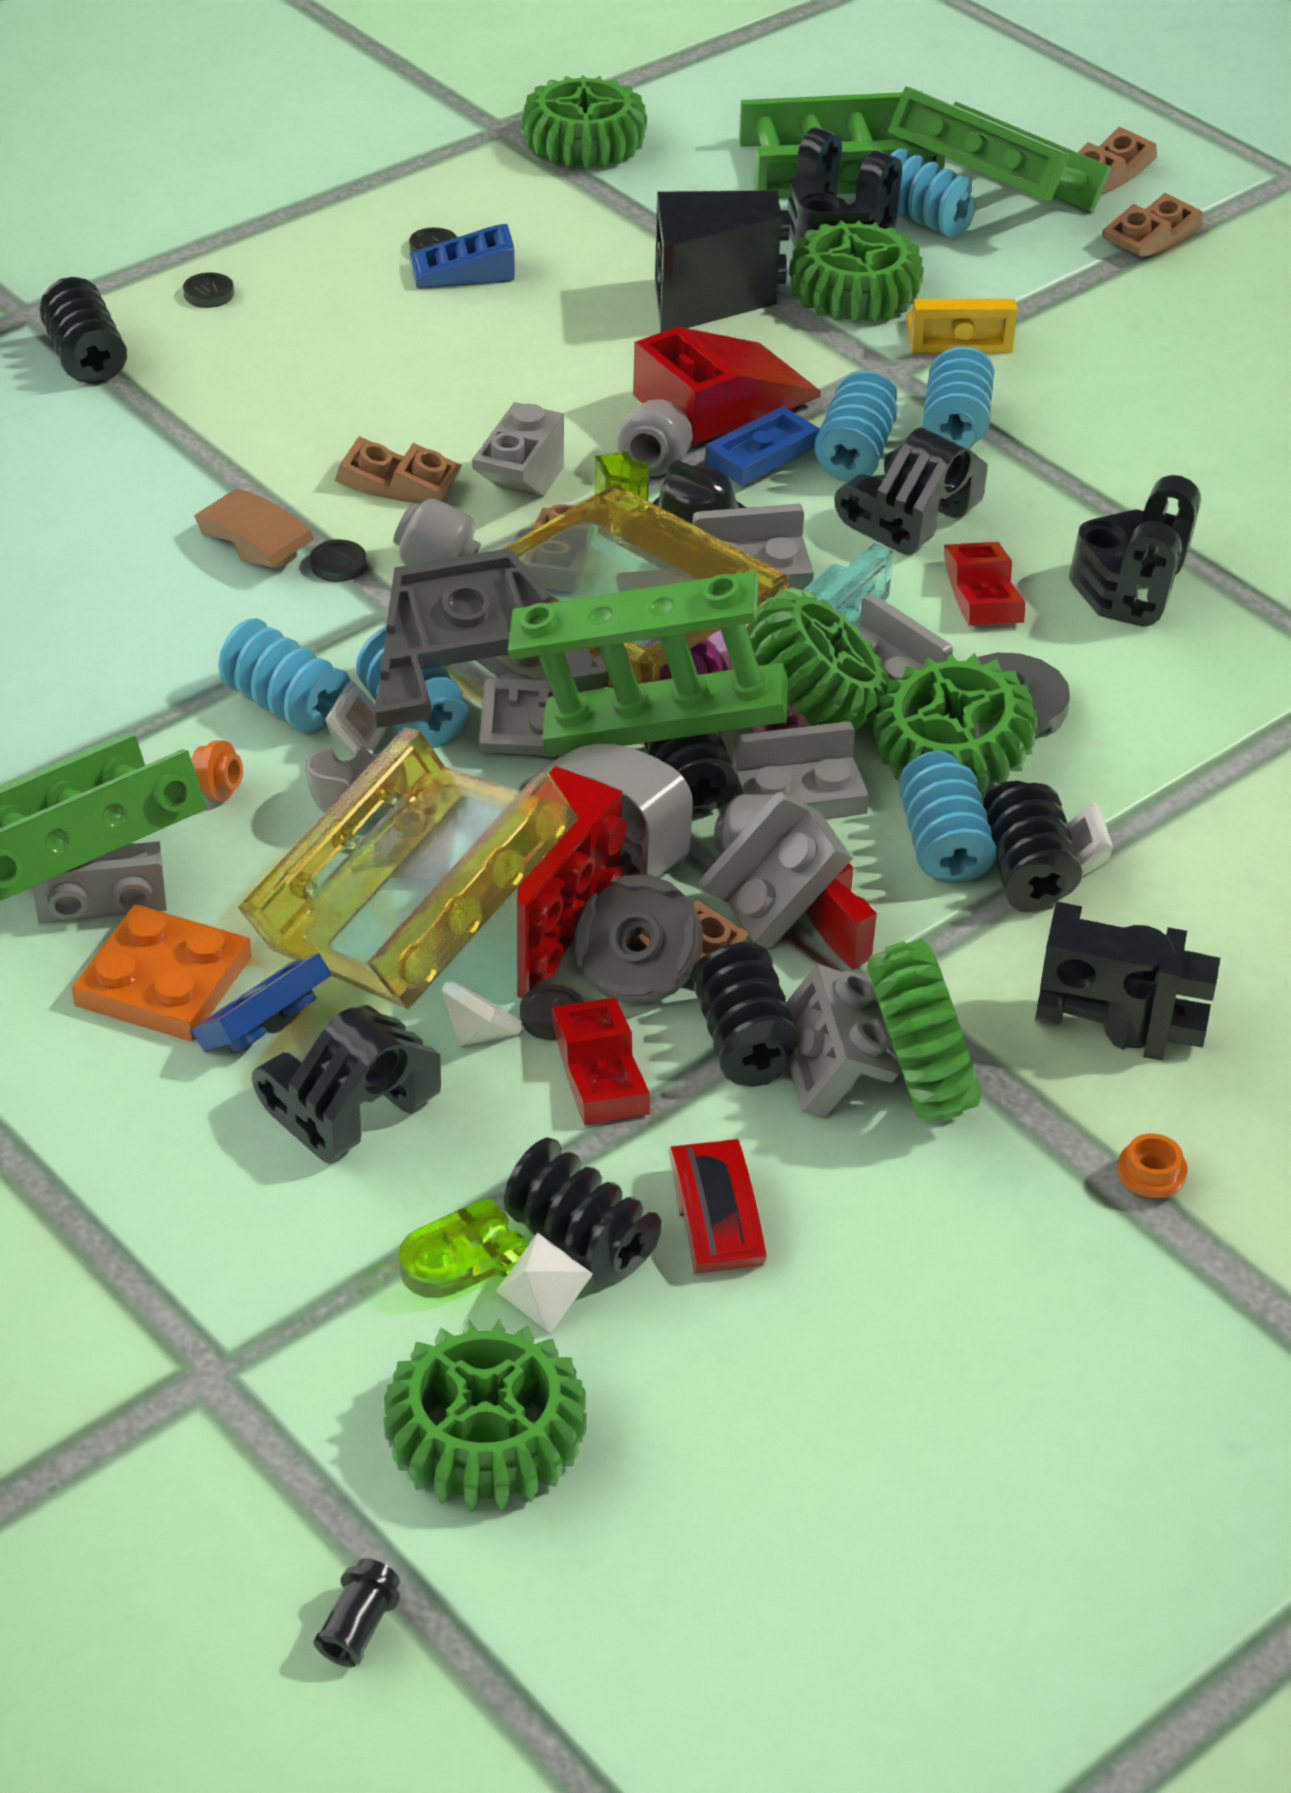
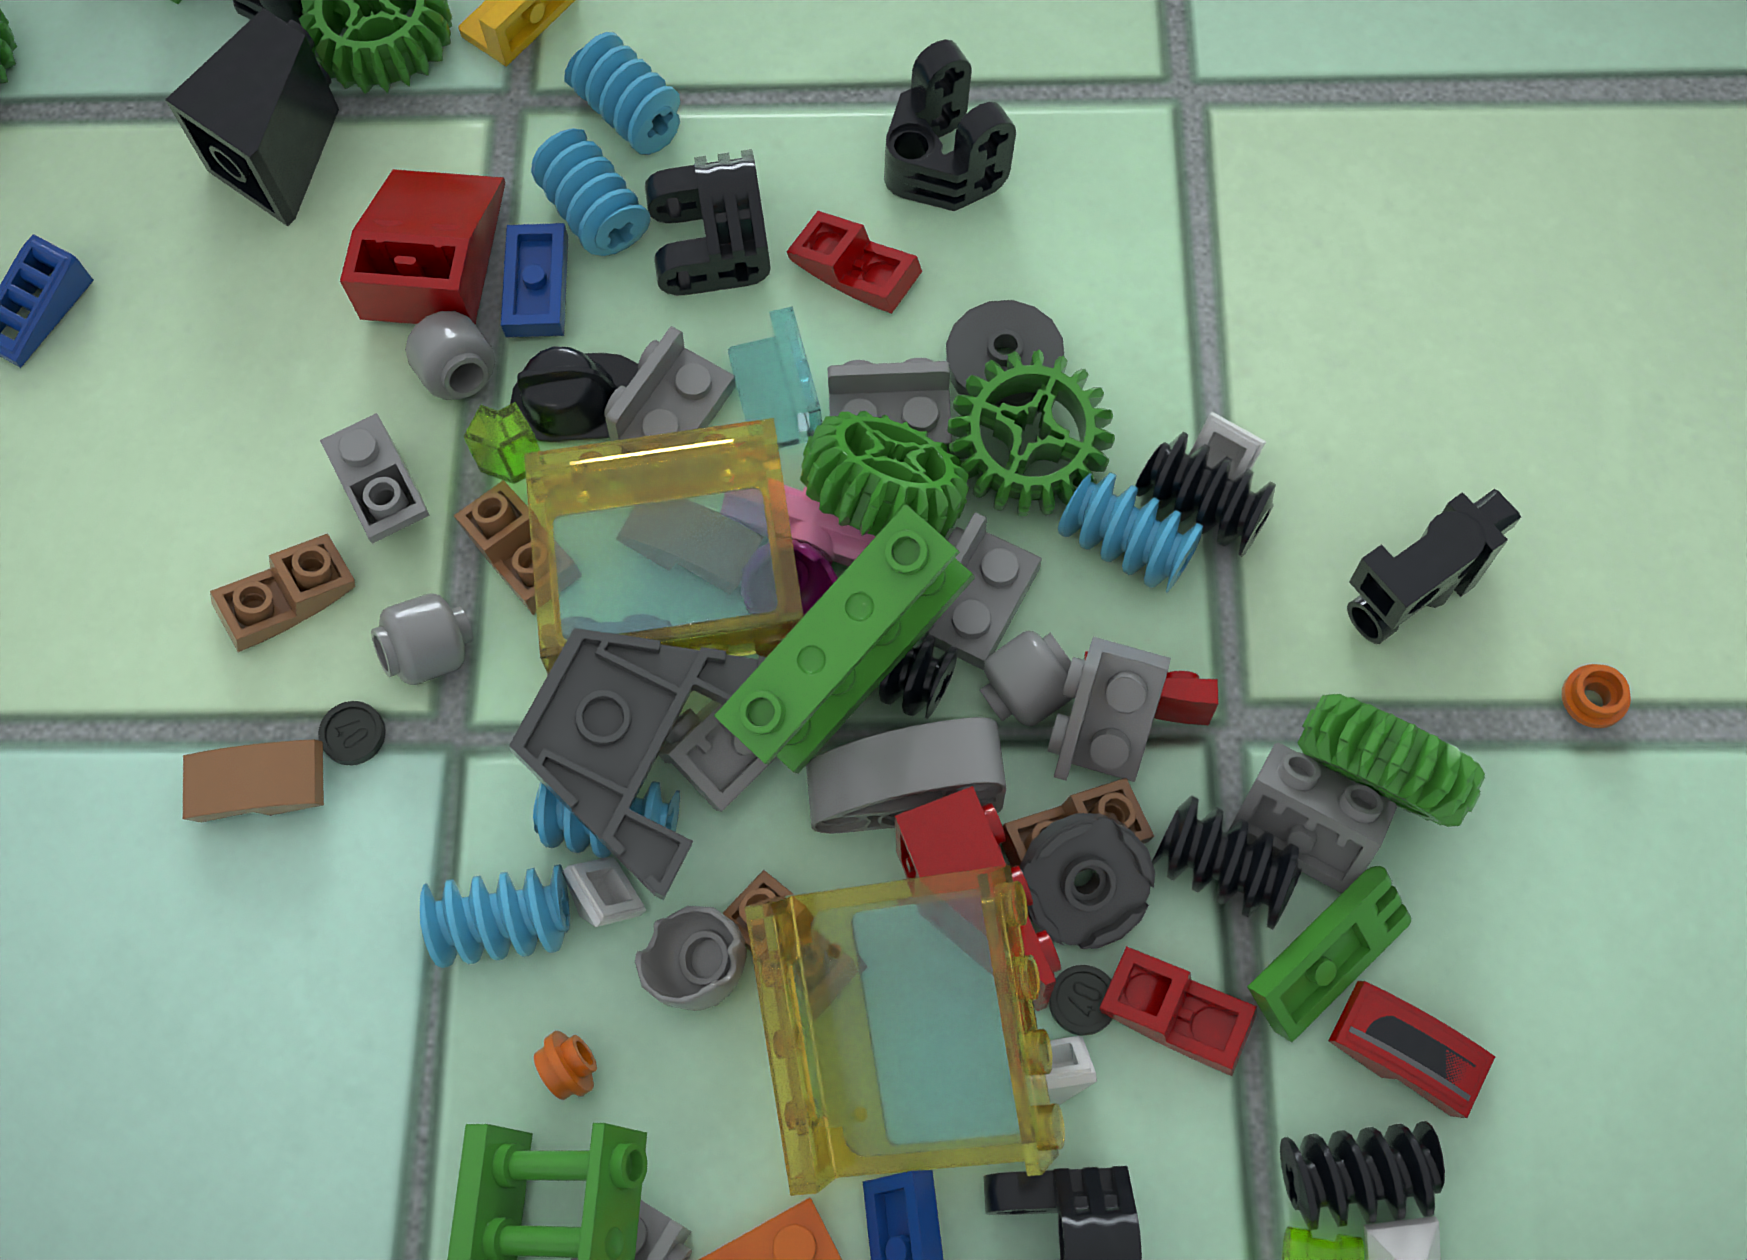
camera: 45 degrees left, 25 degrees up
none -> bright green hinge [1247,866,1411,1042]

